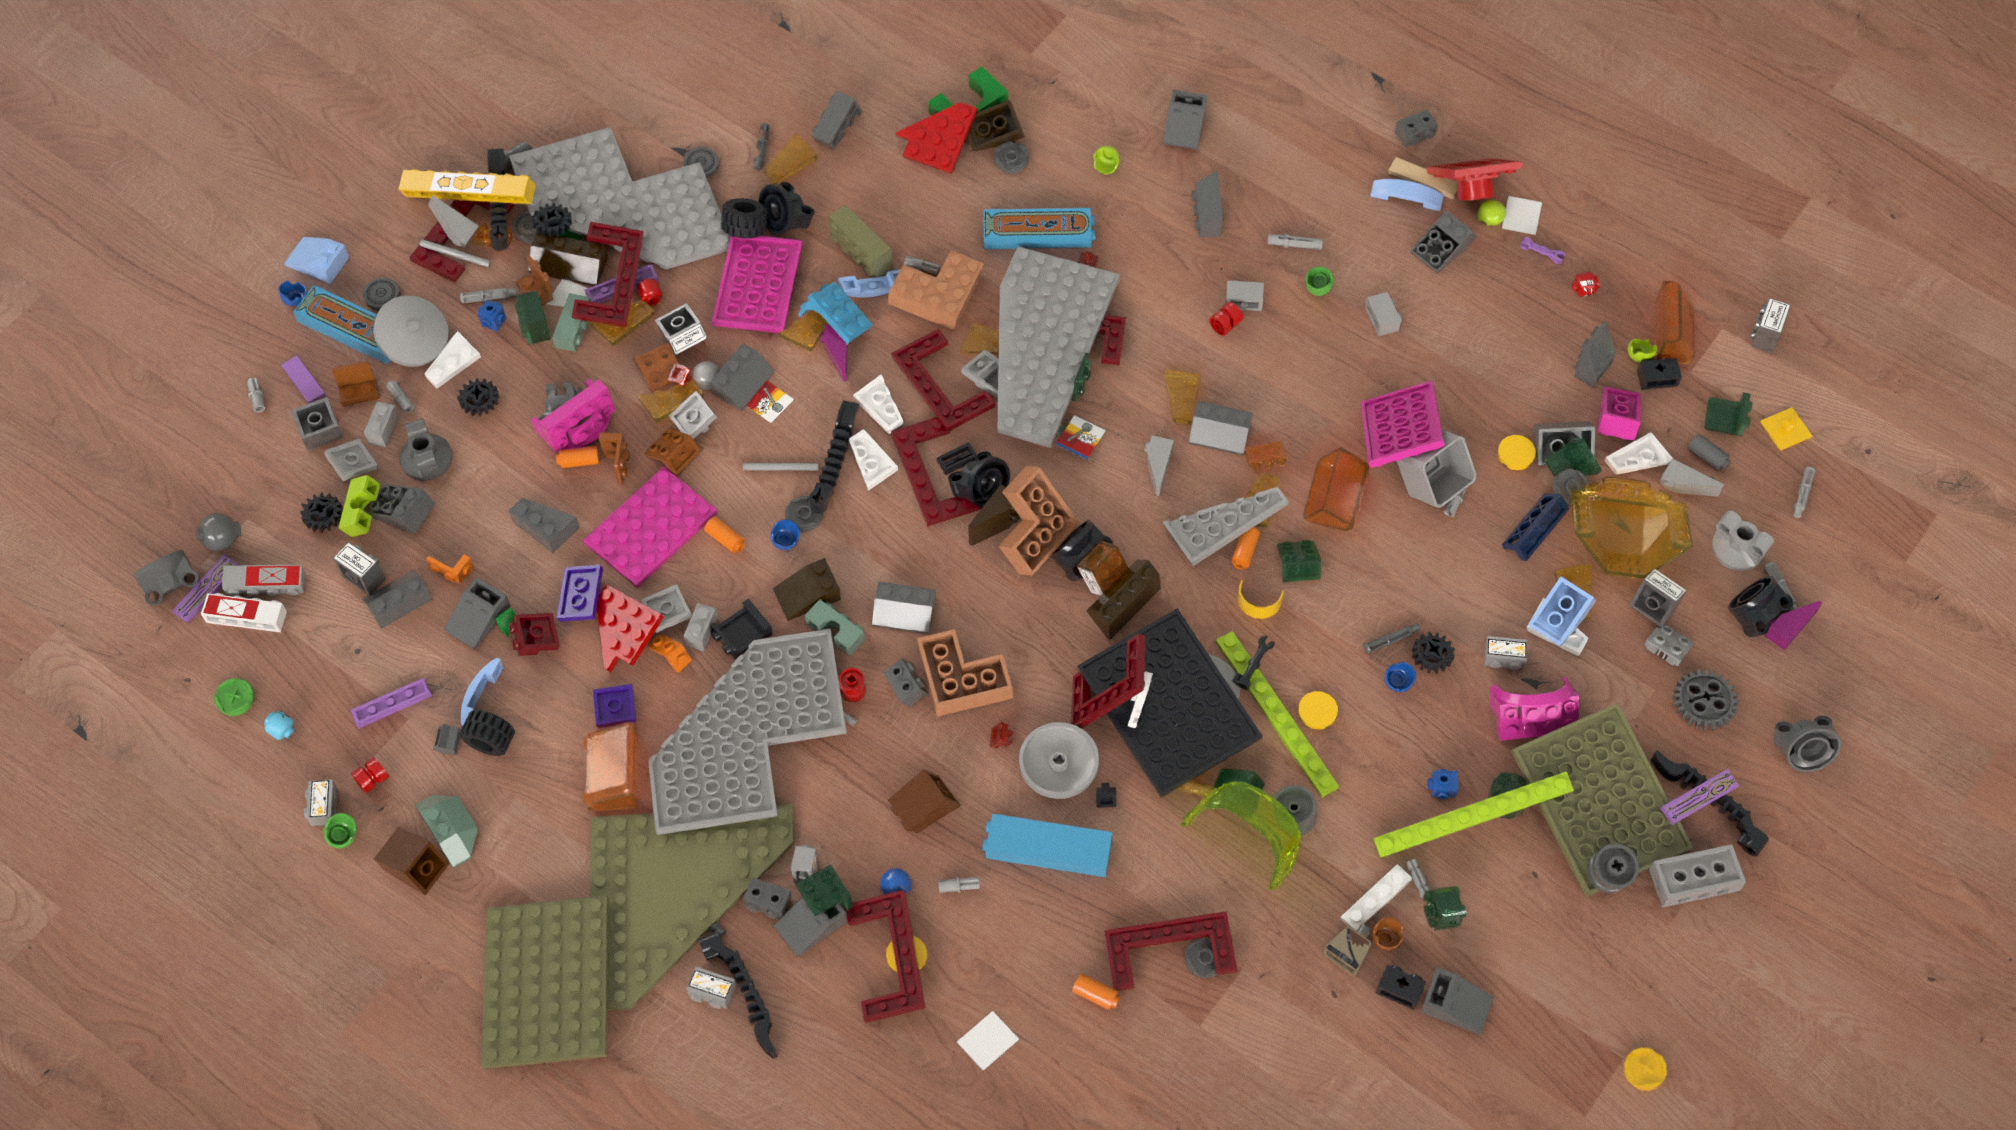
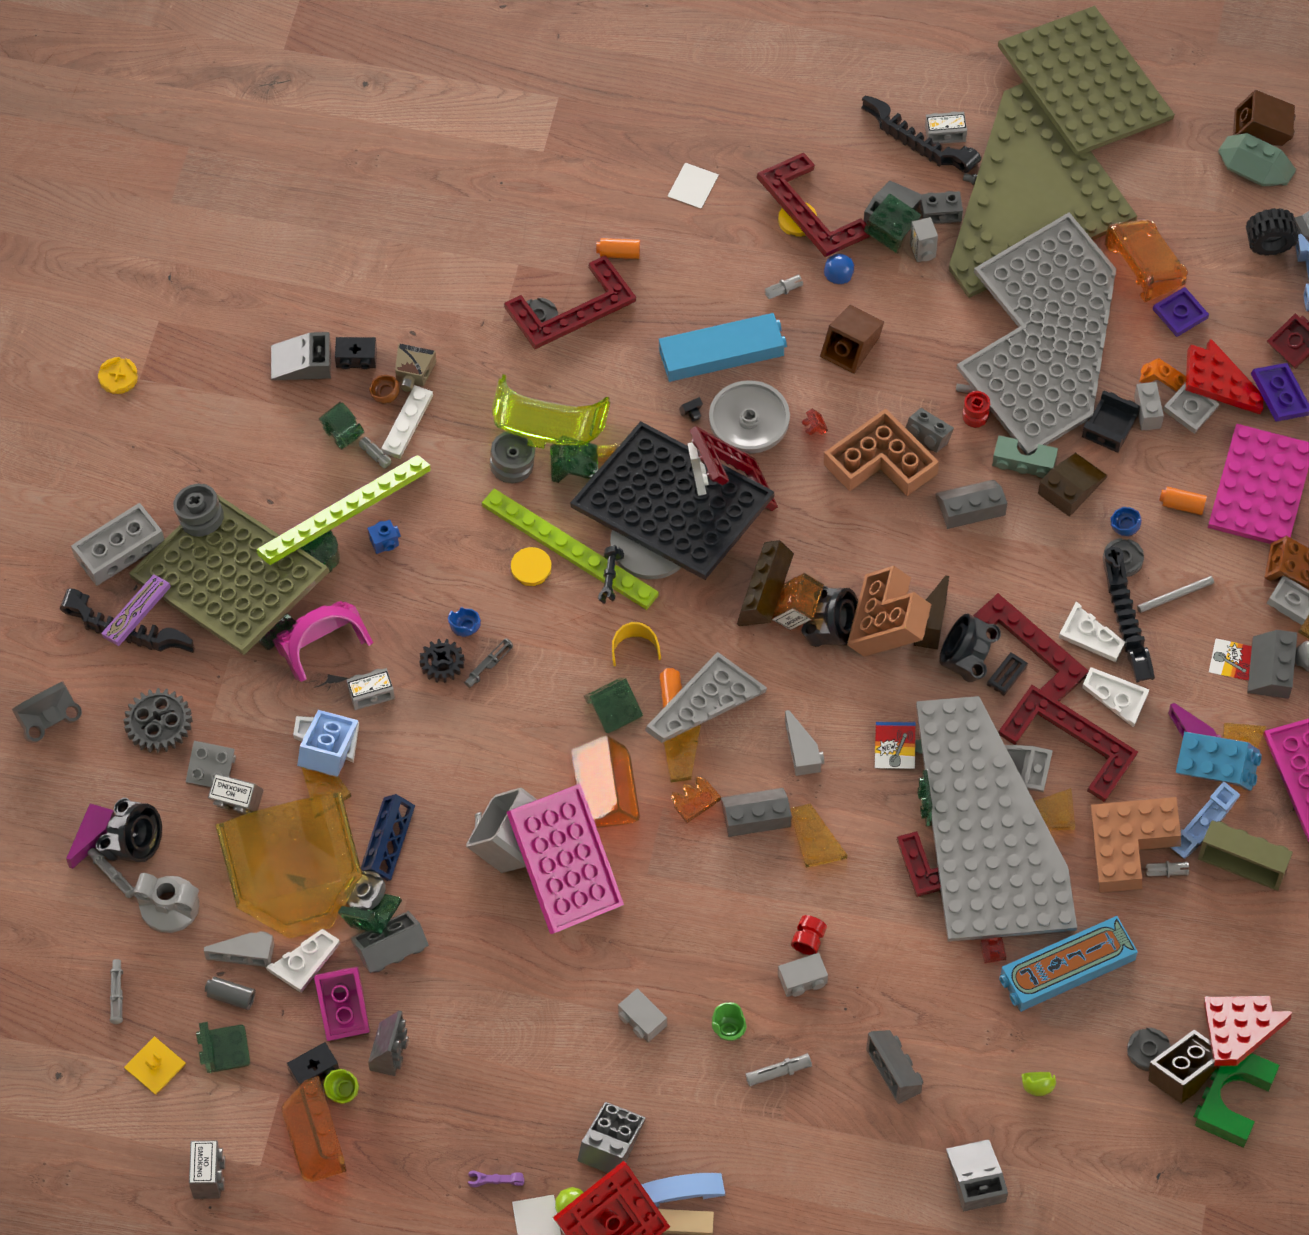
camera: 155 degrees right, 0 degrees up
yellow tile [1497,435,1536,470] -> none
red head [1571,272,1600,297] -> none

